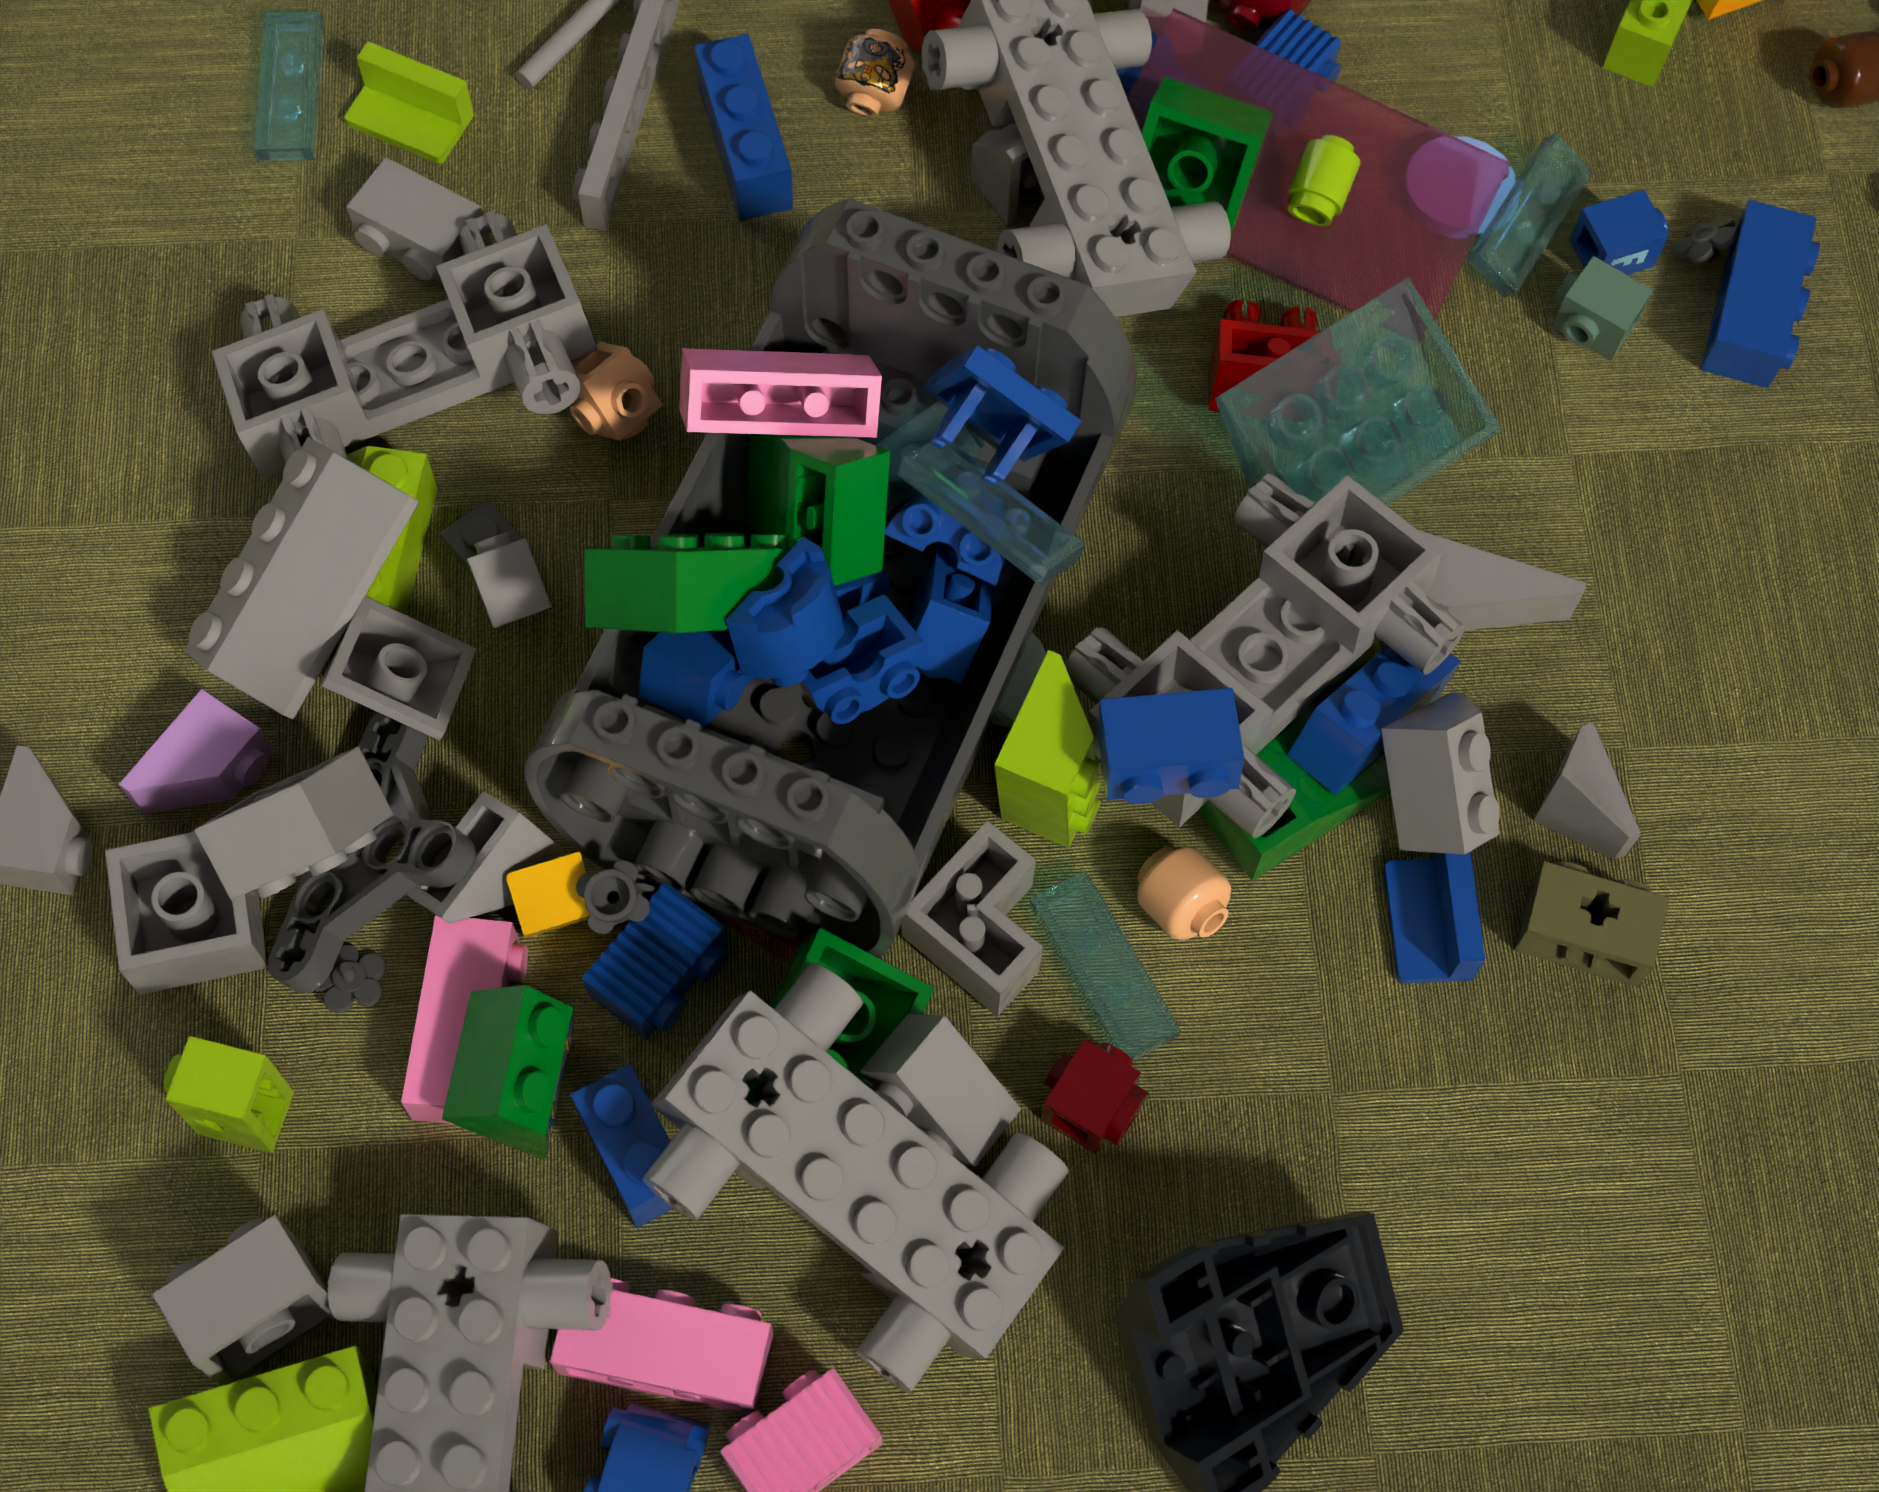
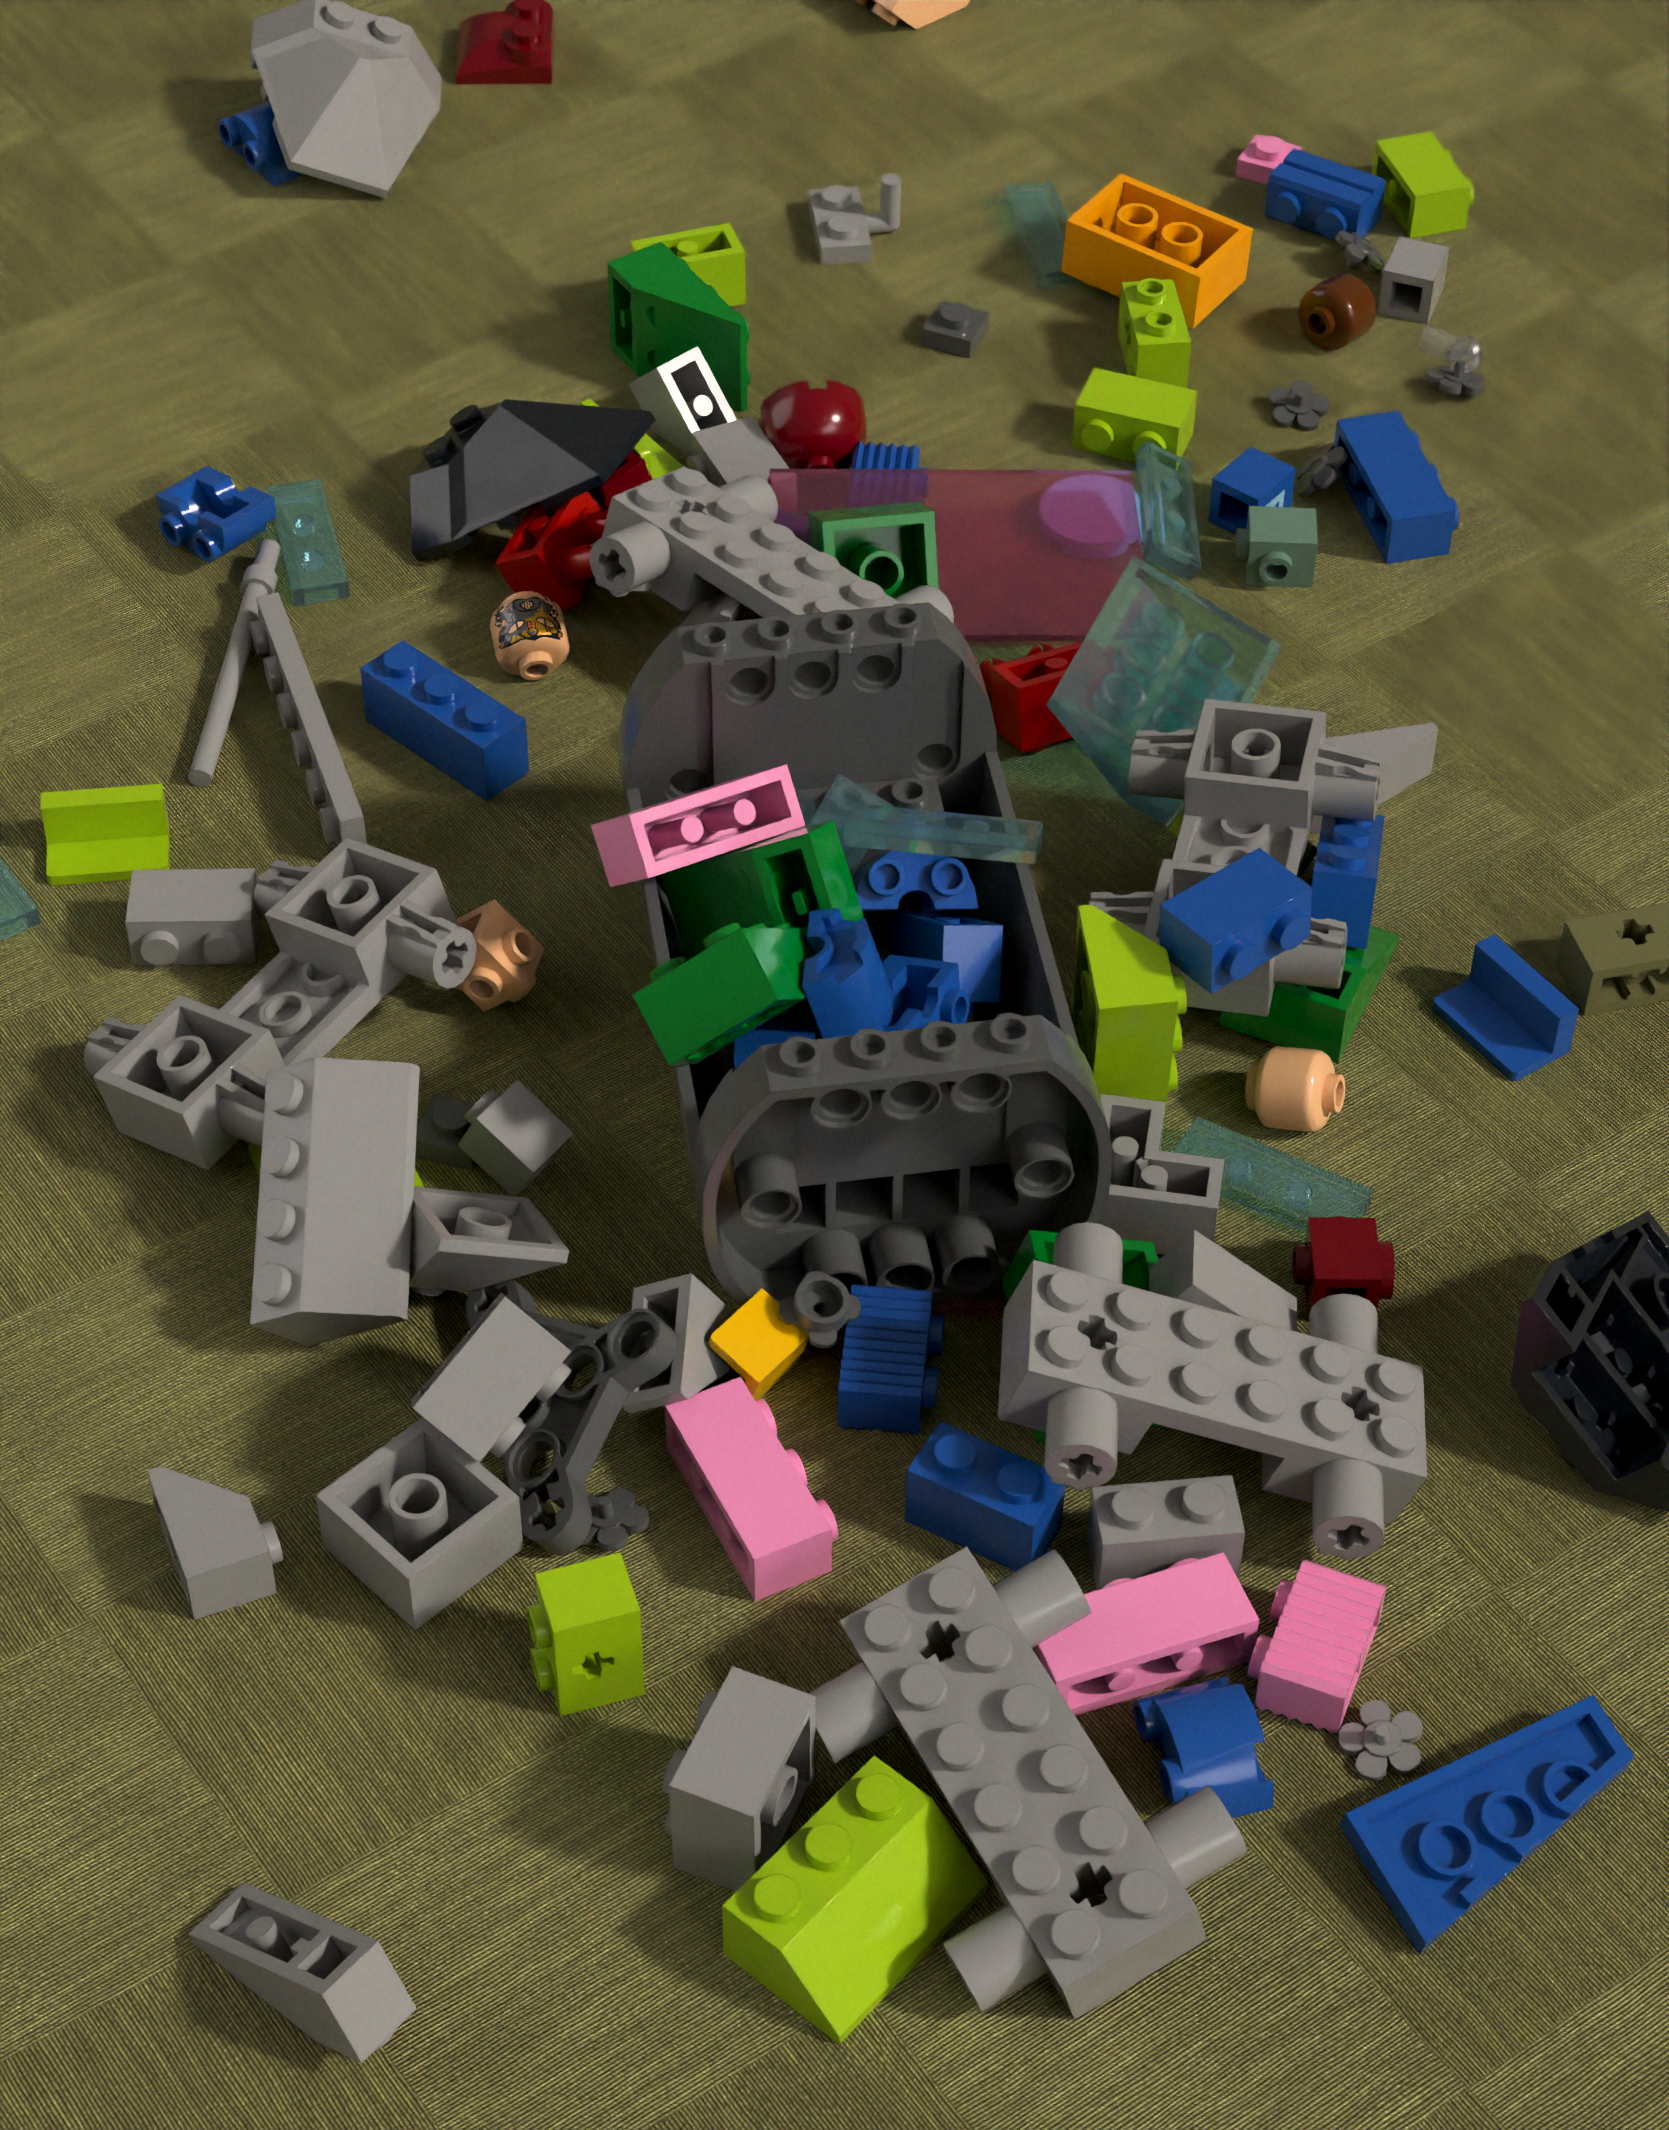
camera: 30 degrees left, 20 degrees down
lavender slope [119,689,273,814] -> none
green slope [442,985,574,1158] -> none
blue plate [923,345,1081,486] -> none
lime brick [1287,135,1361,227] -> none
light grey slope [1381,692,1500,855] -> none
light grey slope [1533,723,1641,860] -> none
none -> lime brick [1072,367,1197,471]
none -> light grey brick [1087,1475,1245,1590]
none -> dark grey plant [1268,380,1330,431]

